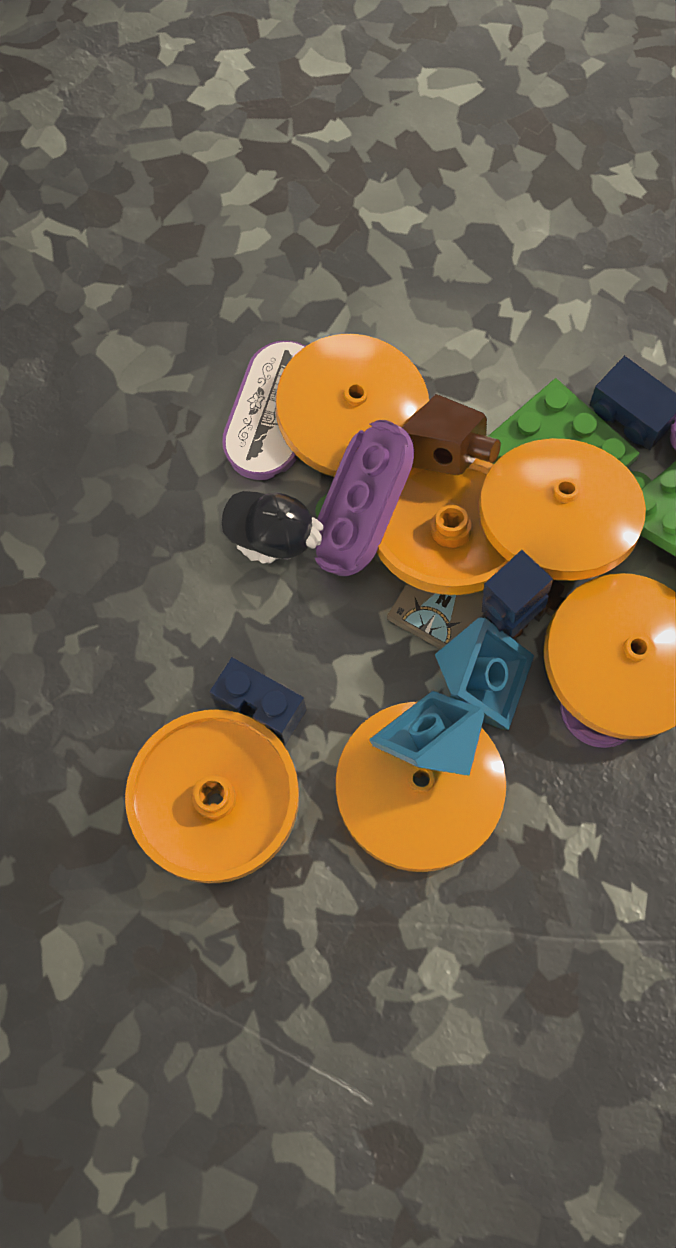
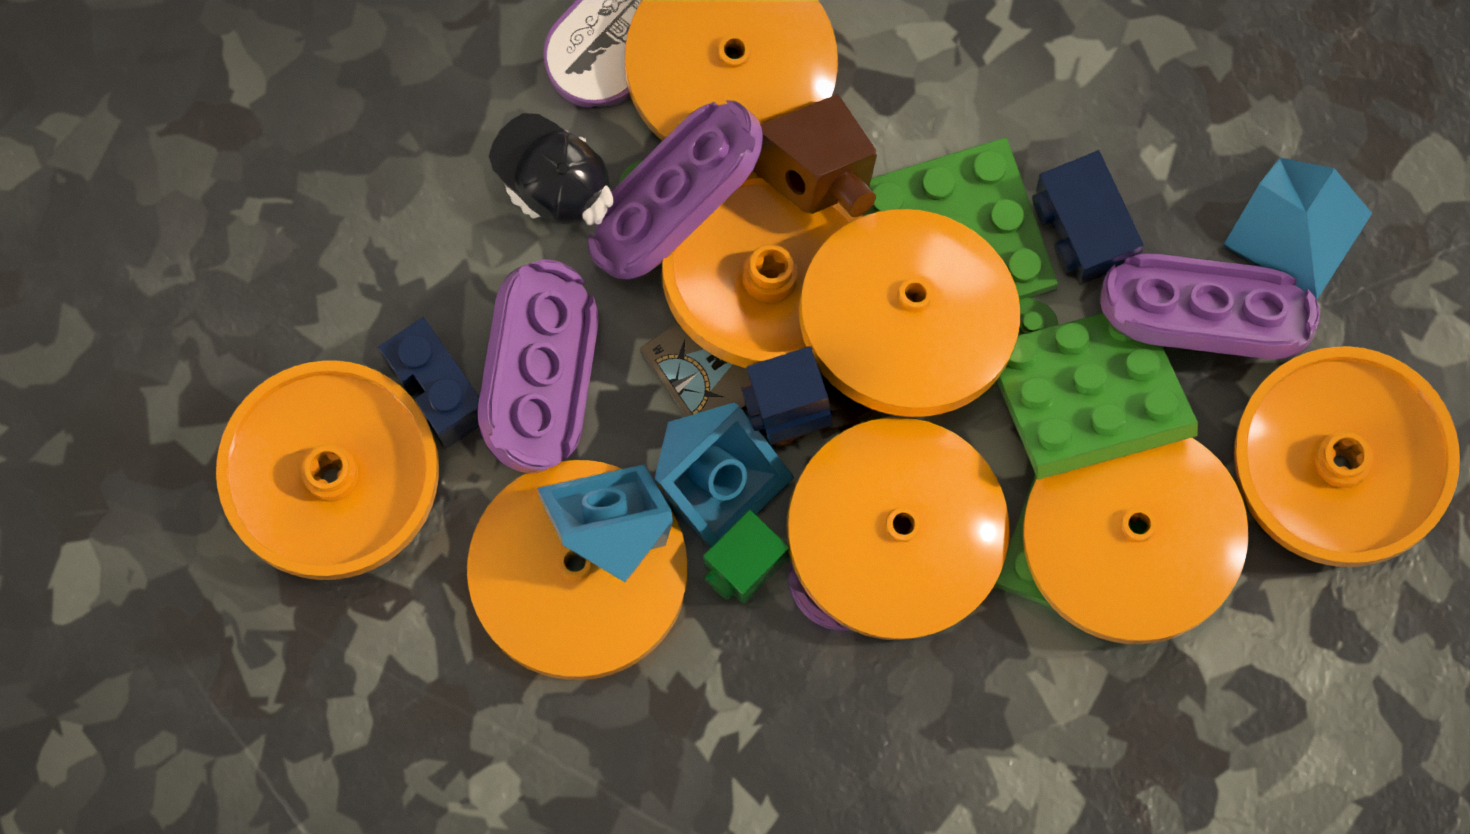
camera: 25 degrees right, 5 degrees up
none -> medium lavender tile [478,259,598,473]
none -> green brick [703,509,790,605]

